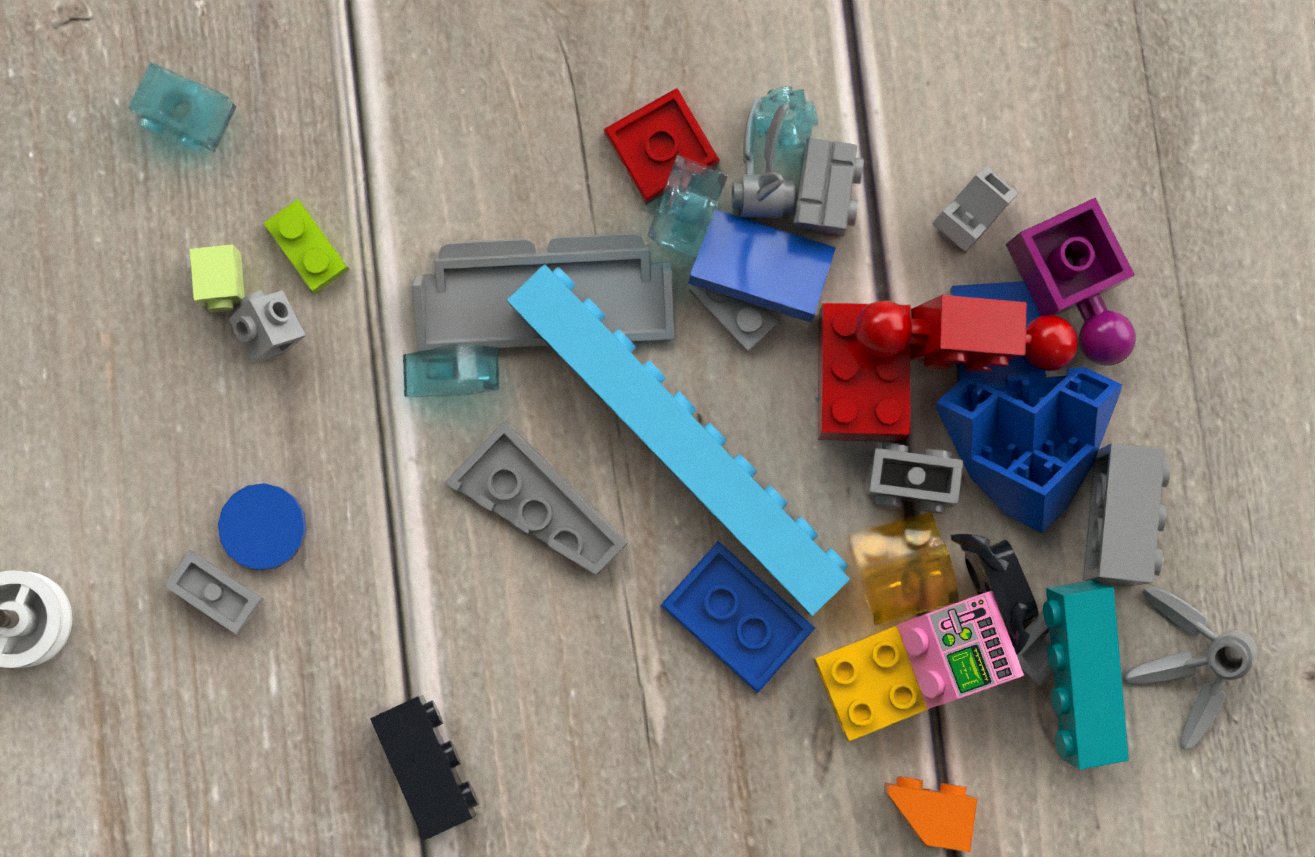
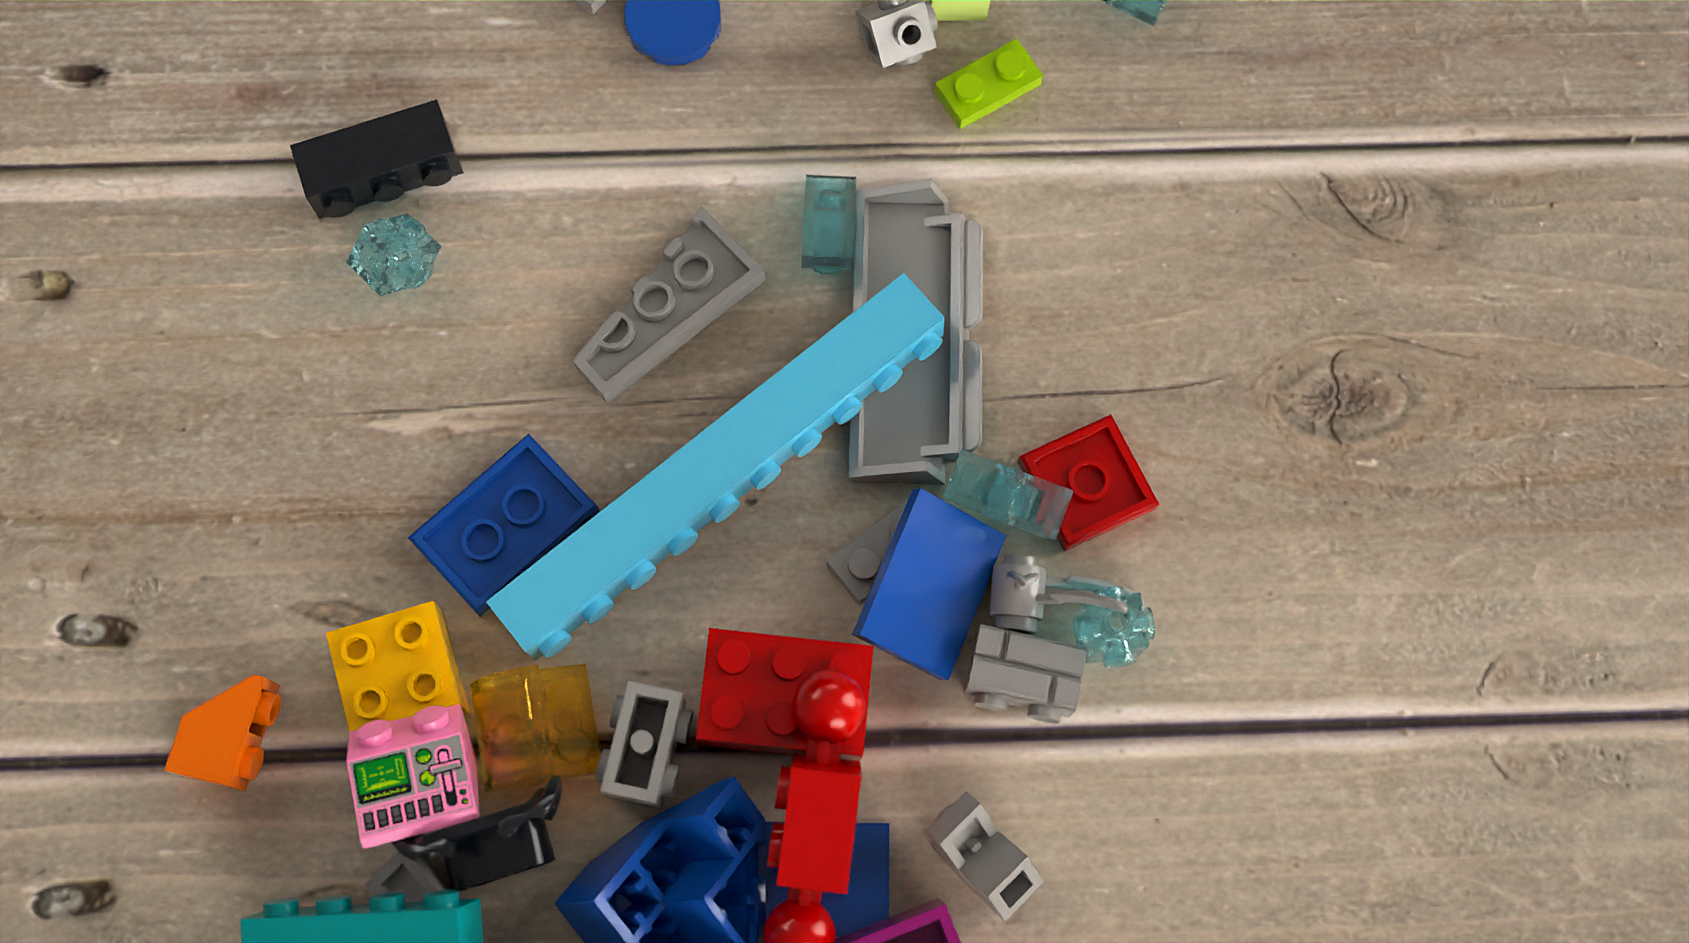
camera: 85 degrees right, 10 degrees down
none -> clear light blue brick [346,213,442,297]

